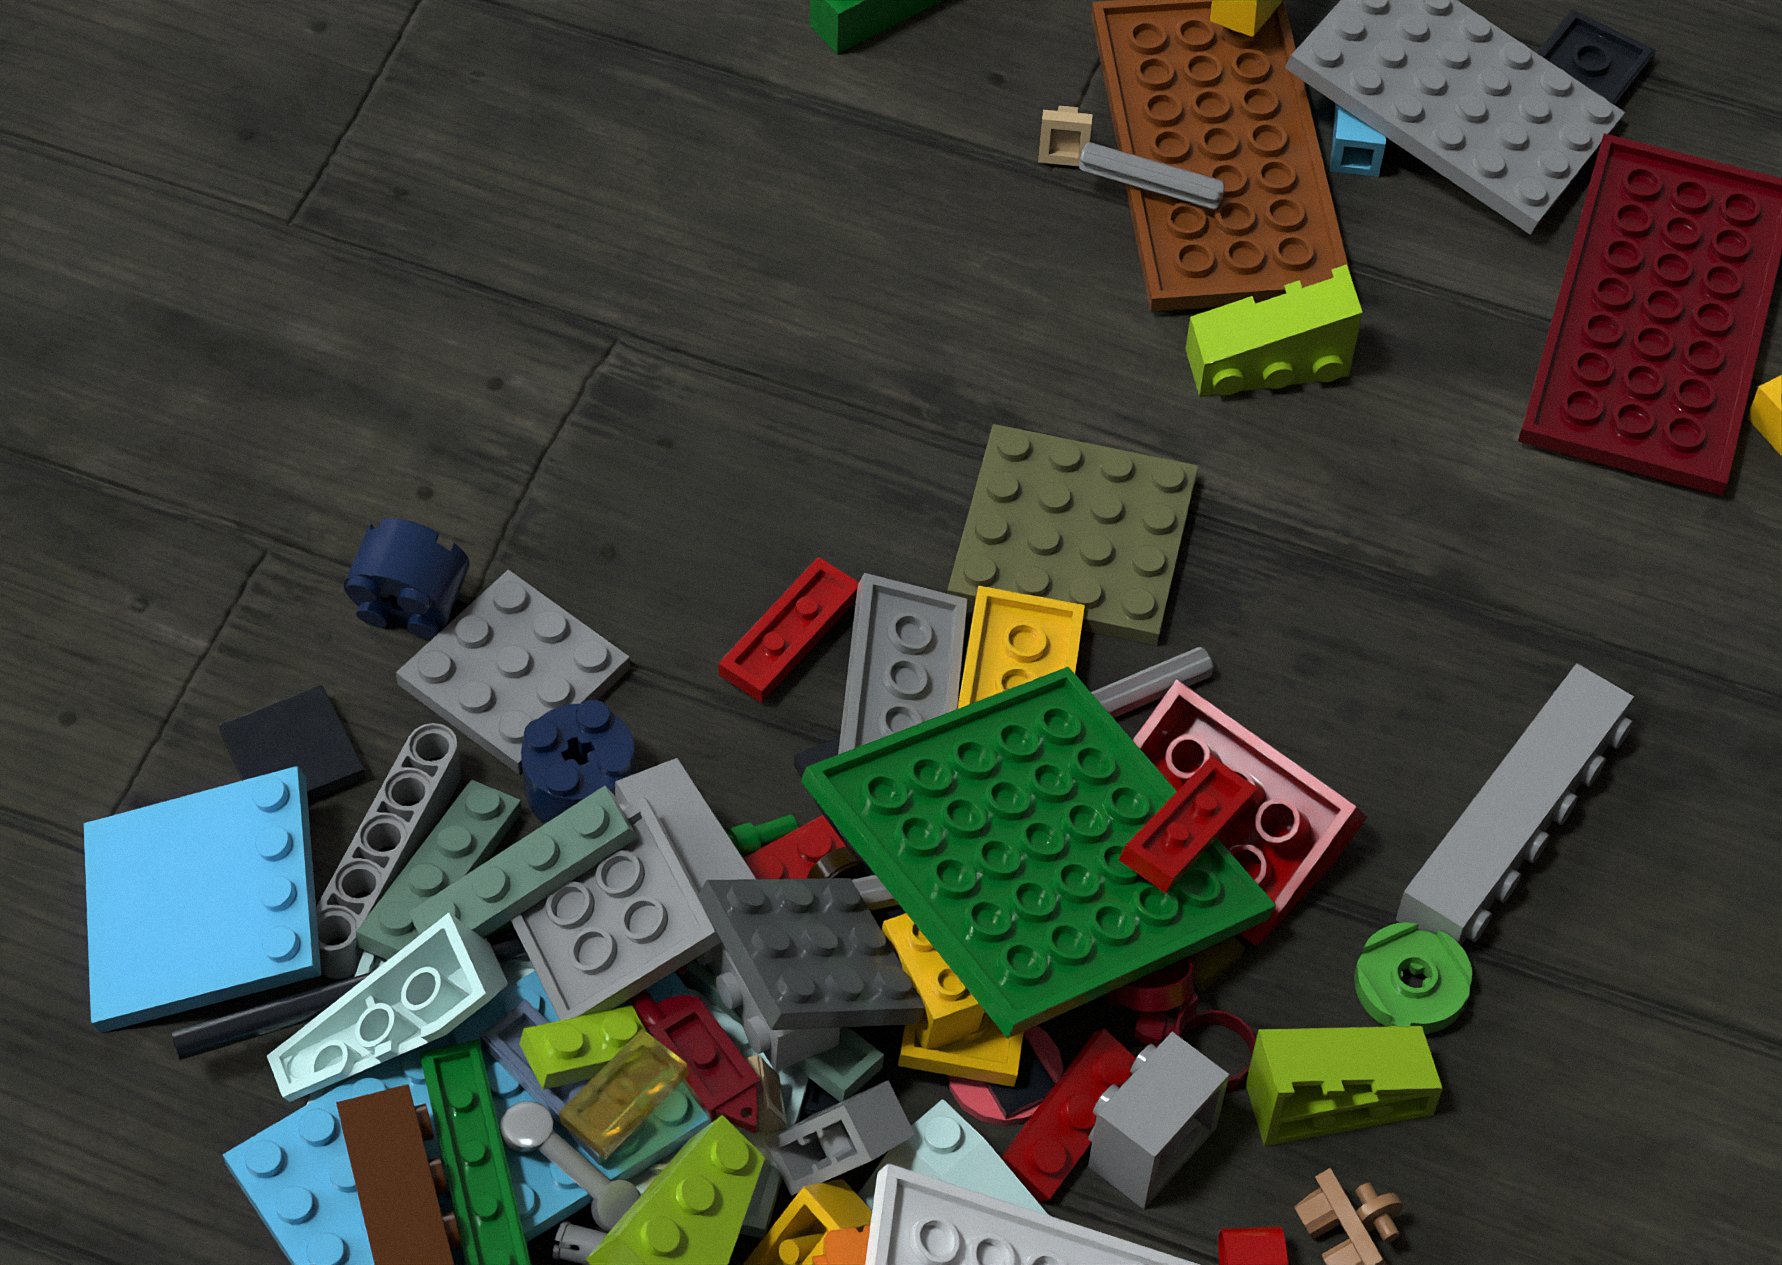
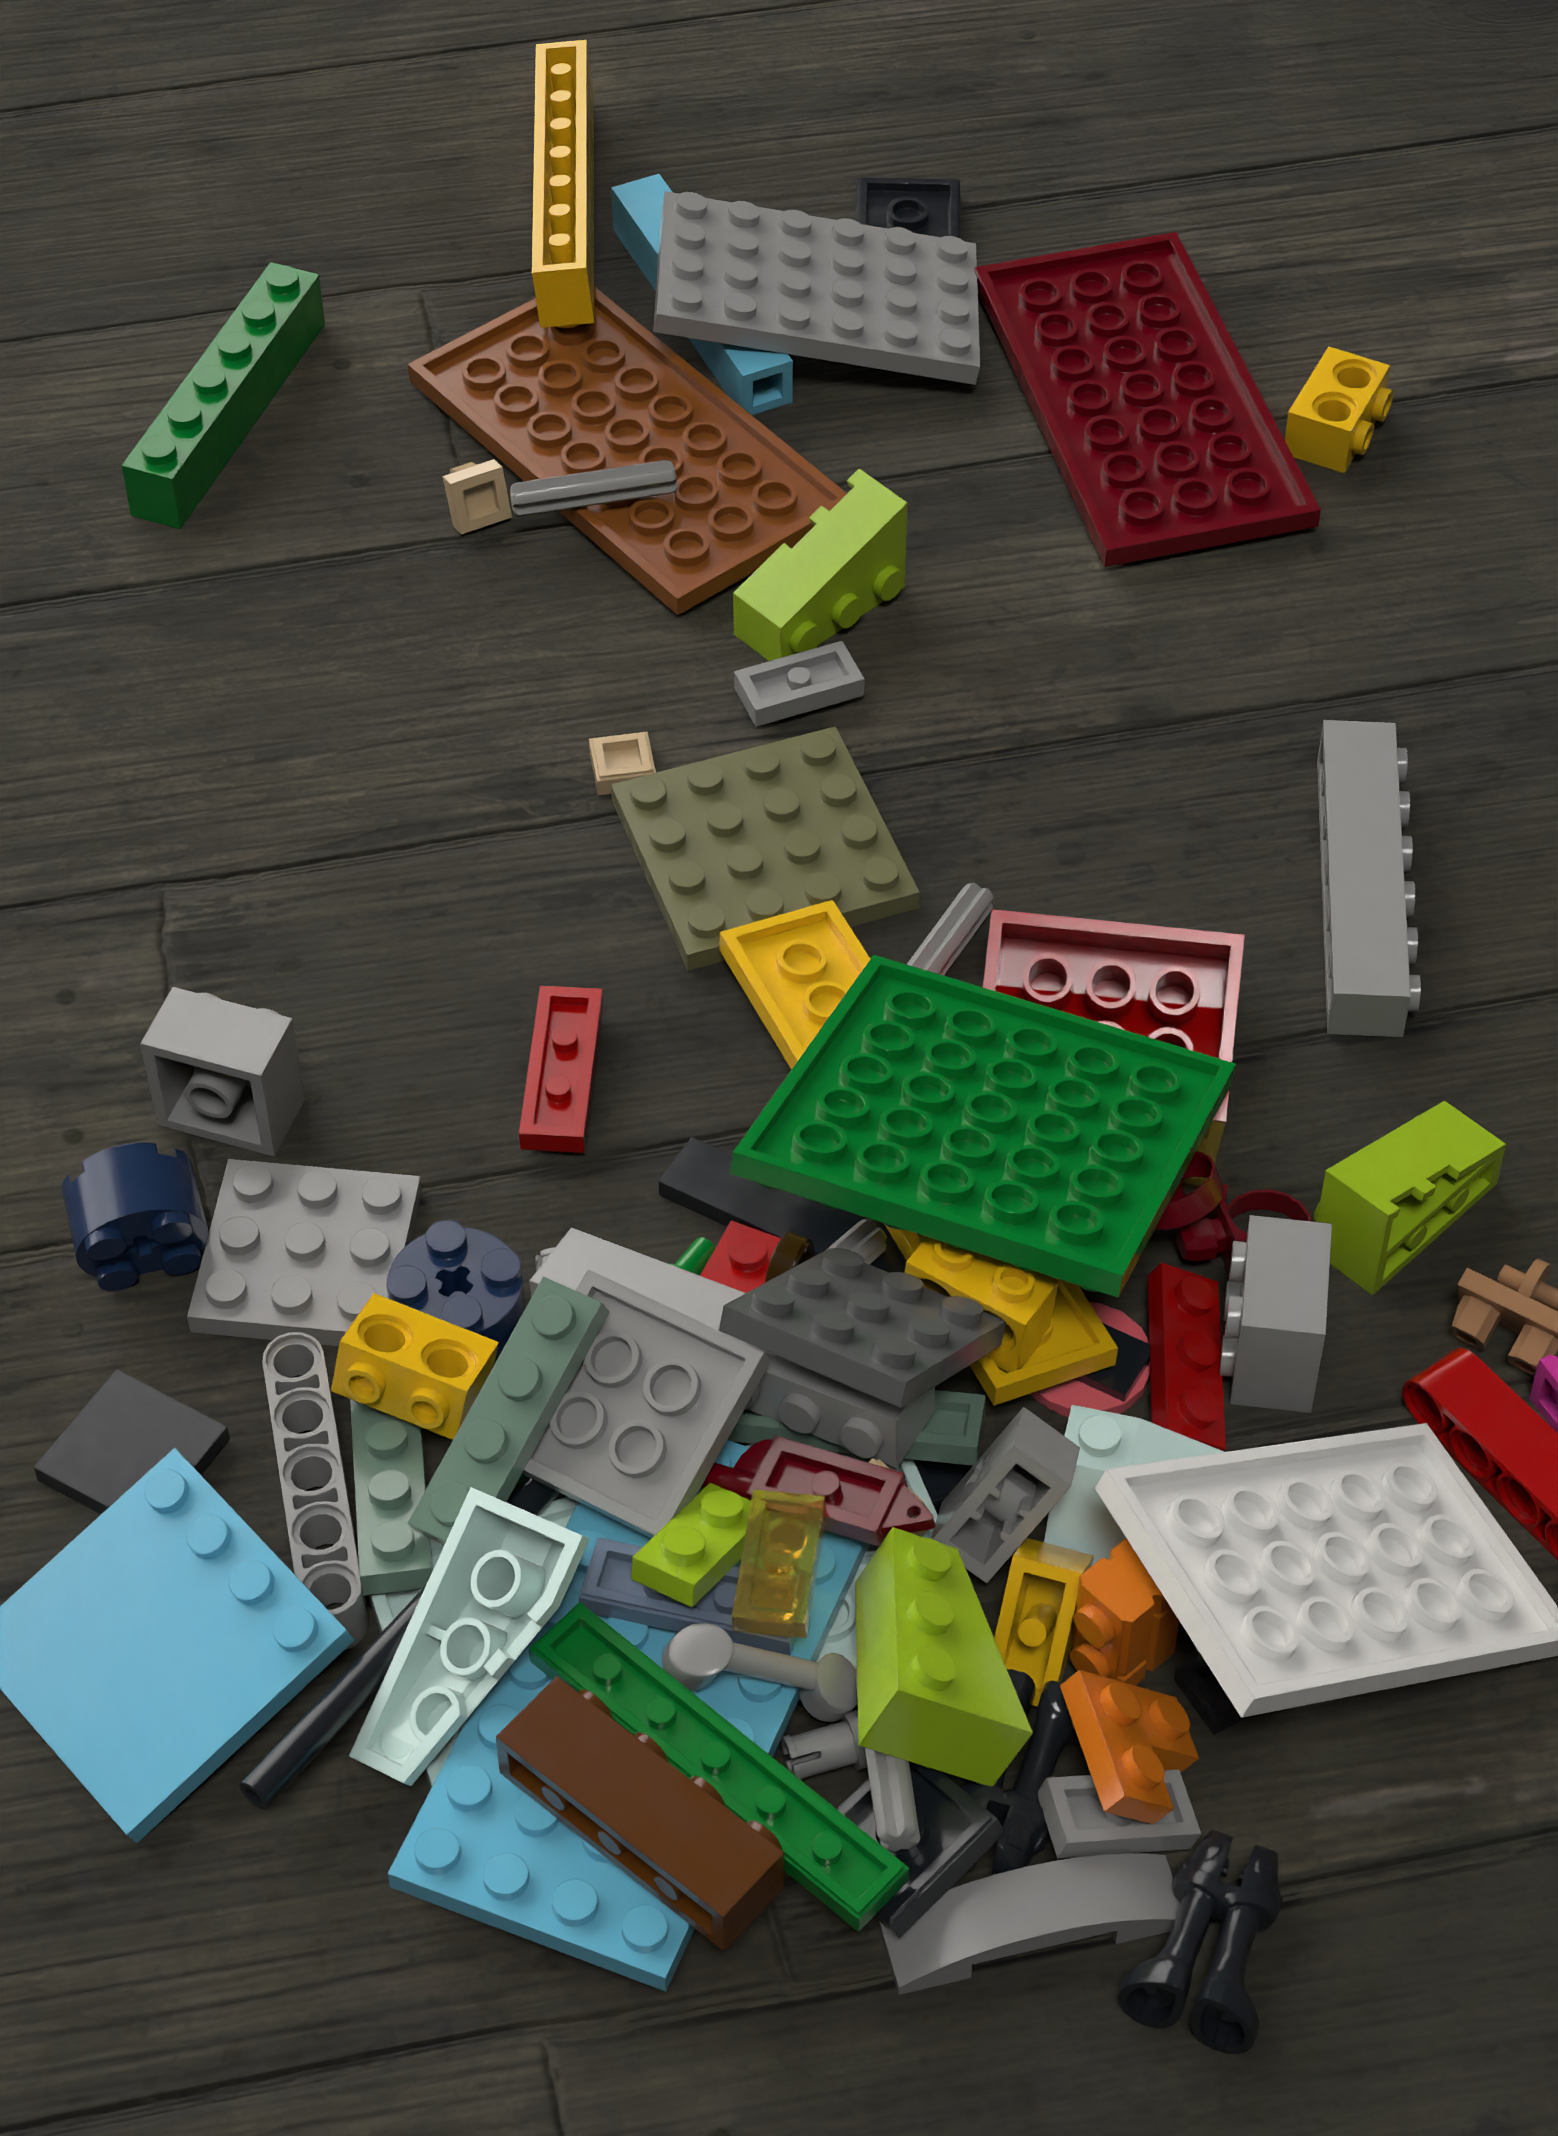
camera: 30 degrees left, 5 degrees down
light grey plate [838,573,967,754] -> none
red plate [1119,756,1257,893] -> none
bright green plate [1354,922,1472,1034] -> none
none -> light grey brick [140,987,305,1157]
none -> yellow brick [331,1293,499,1440]
none -> tan tile [589,732,656,796]
none -> light grey plate [734,641,865,727]

